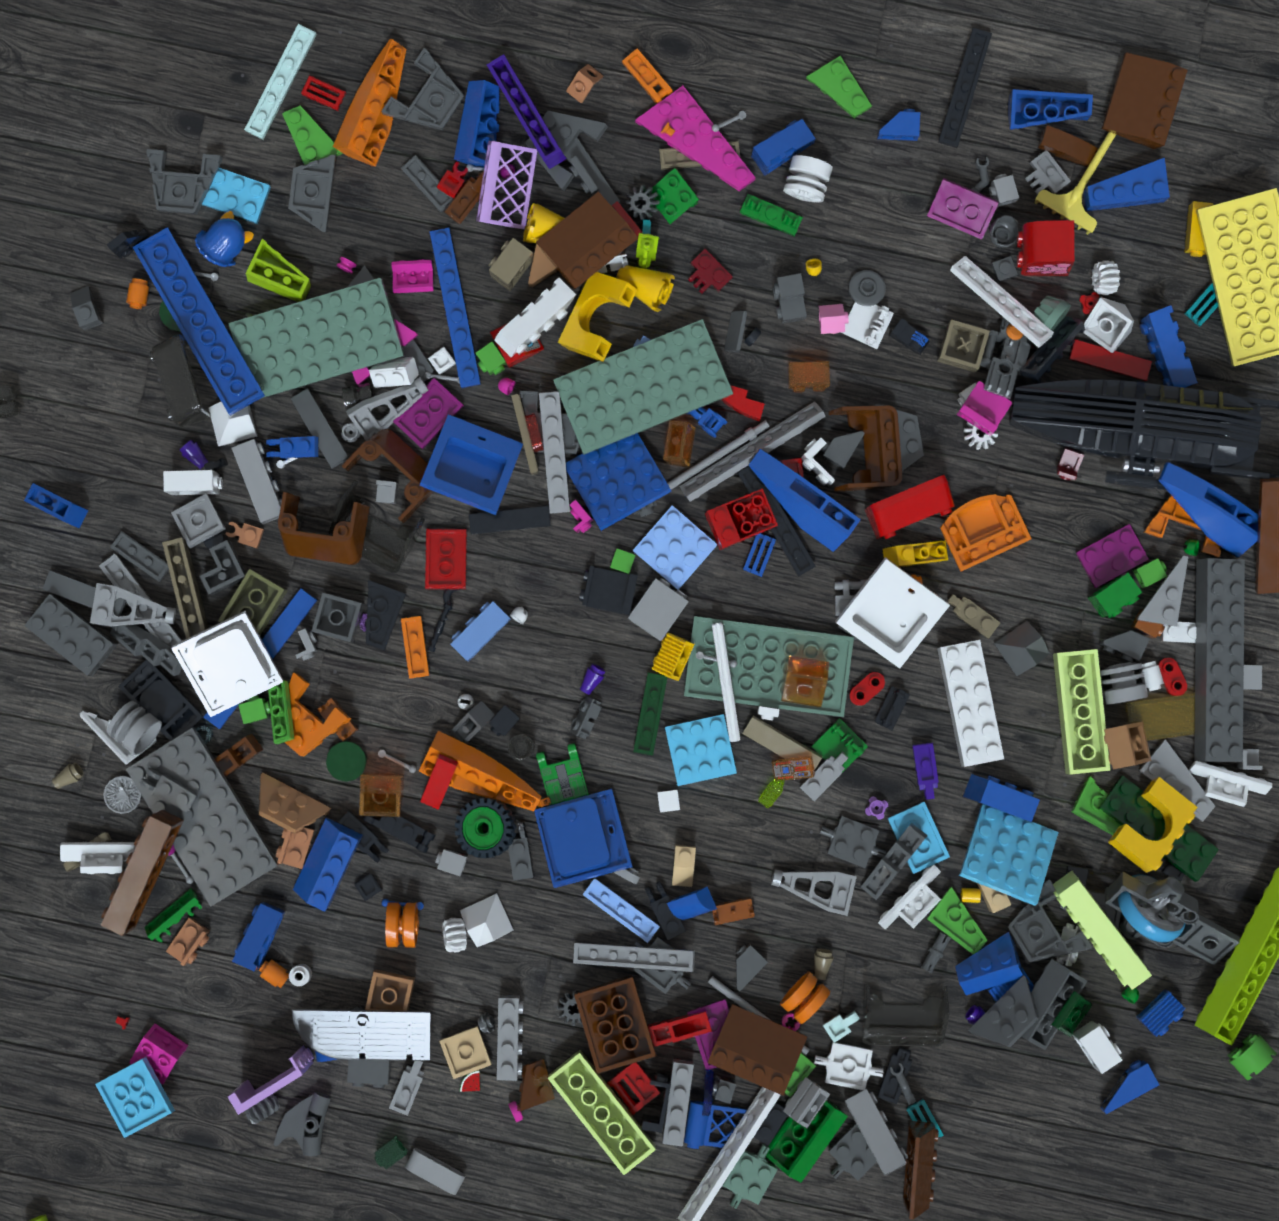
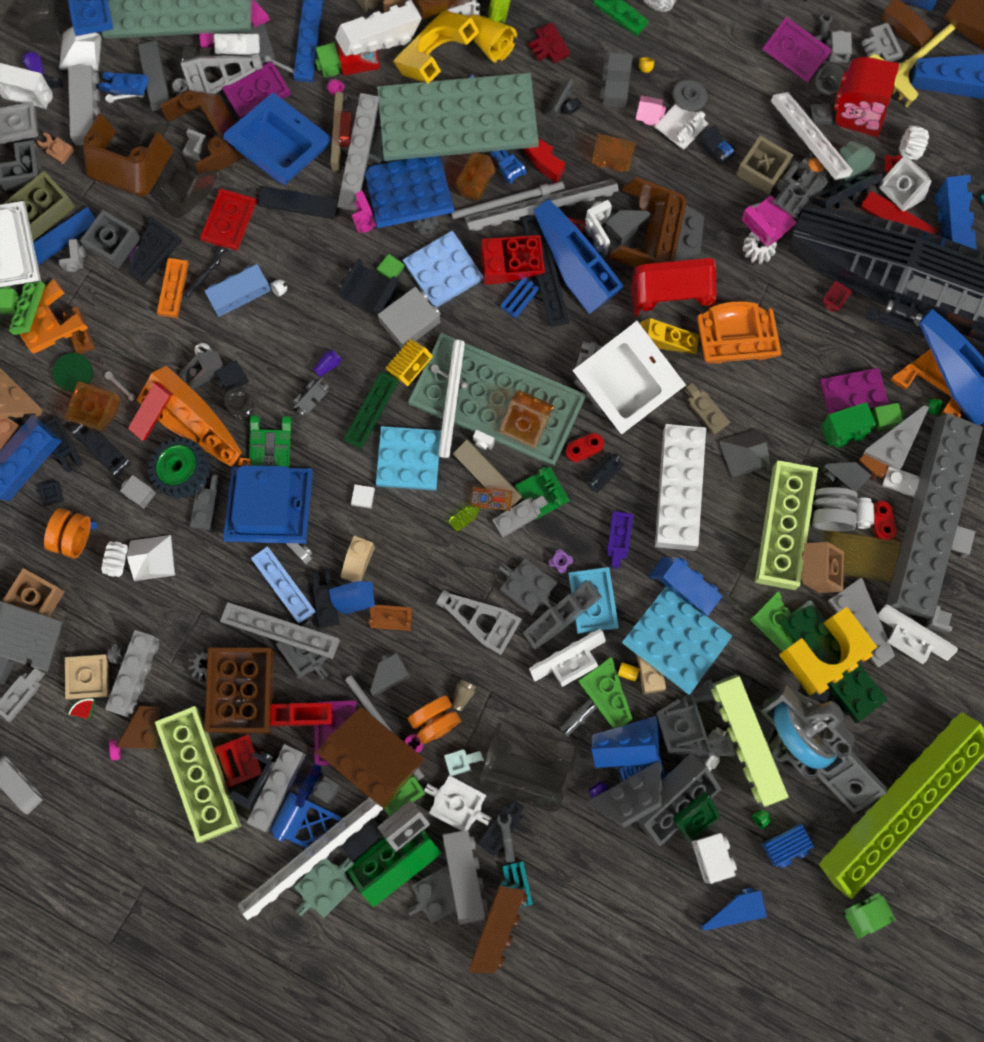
camera: 20 degrees right, 10 degrees down
white tile [428,347,456,375] -> none

